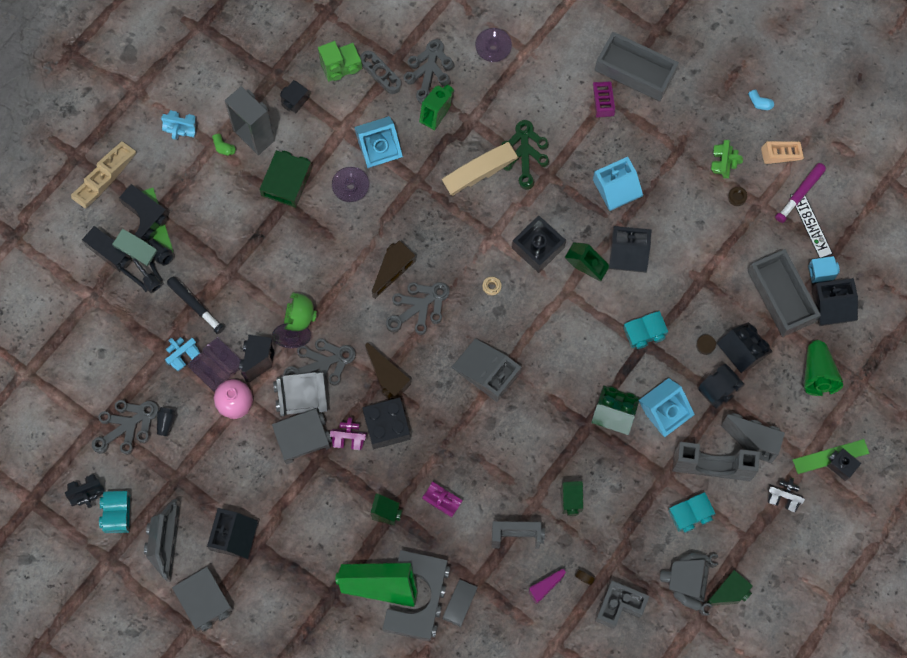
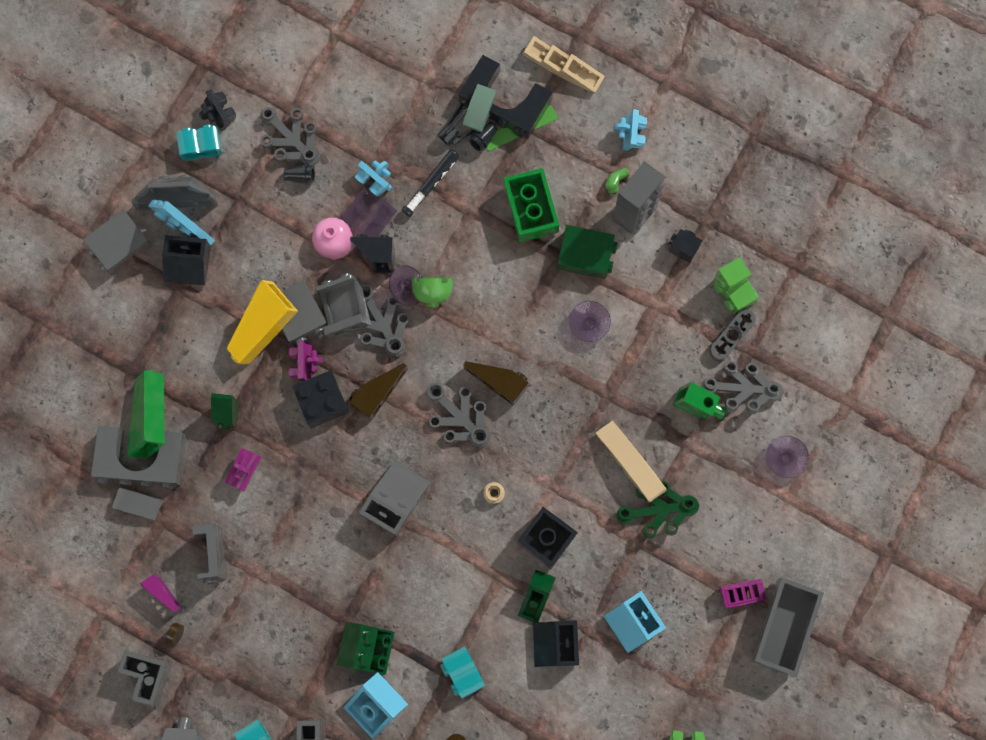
camera: 85 degrees right, 5 degrees up
medium azure slope [354,116,403,168] -> none
dark green slope [560,481,583,516] -> none
none -> medium azure wing [148,200,214,245]
none -> yellow slope [227,280,298,364]
none -> green brick [503,168,560,243]

